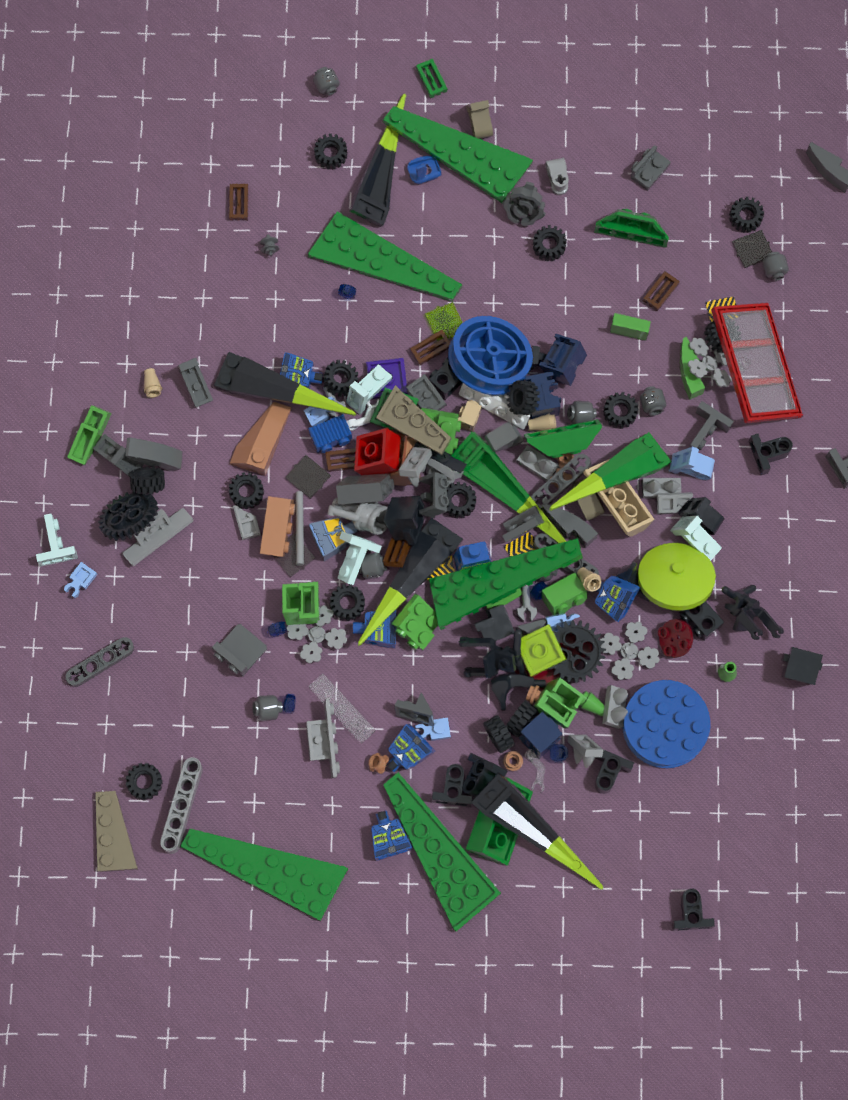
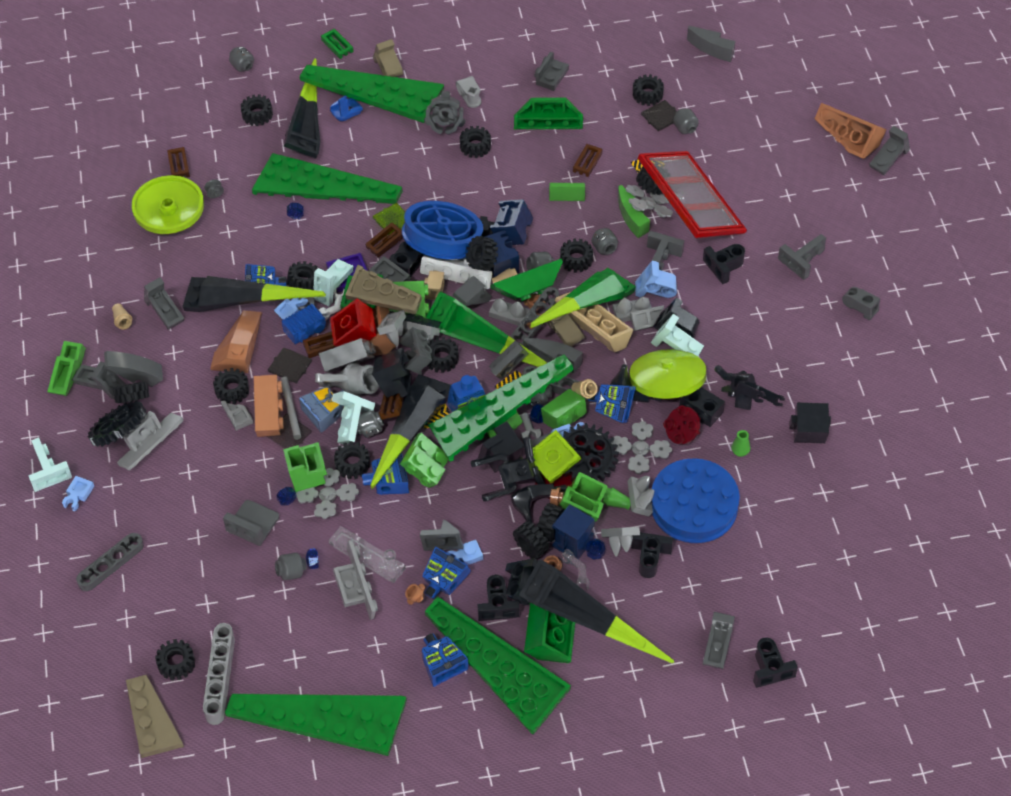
camera: 10 degrees left, 20 degrees down
none -> lime dish [132,175,204,234]
none -> dark grey bracket [703,612,735,670]

